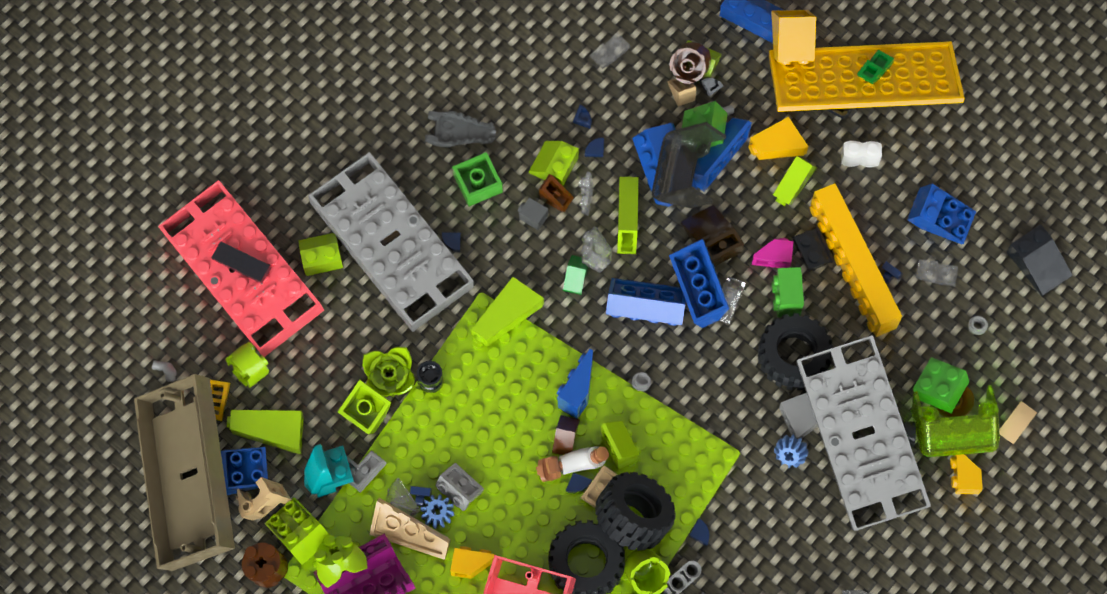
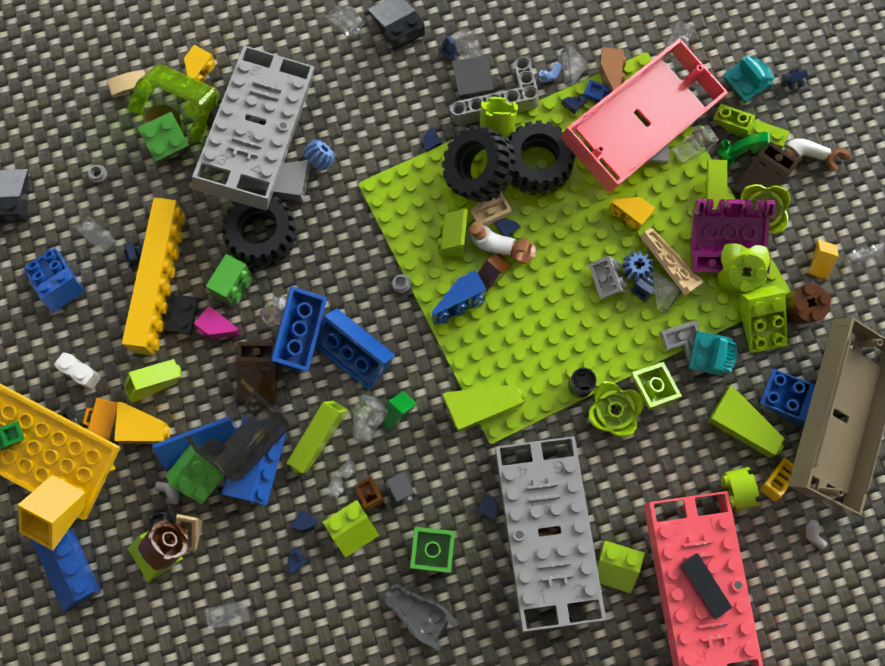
camera: 150 degrees left, 5 degrees up
tan tile [236,477,291,521] -> none
none -> light orange piece [82,398,118,440]

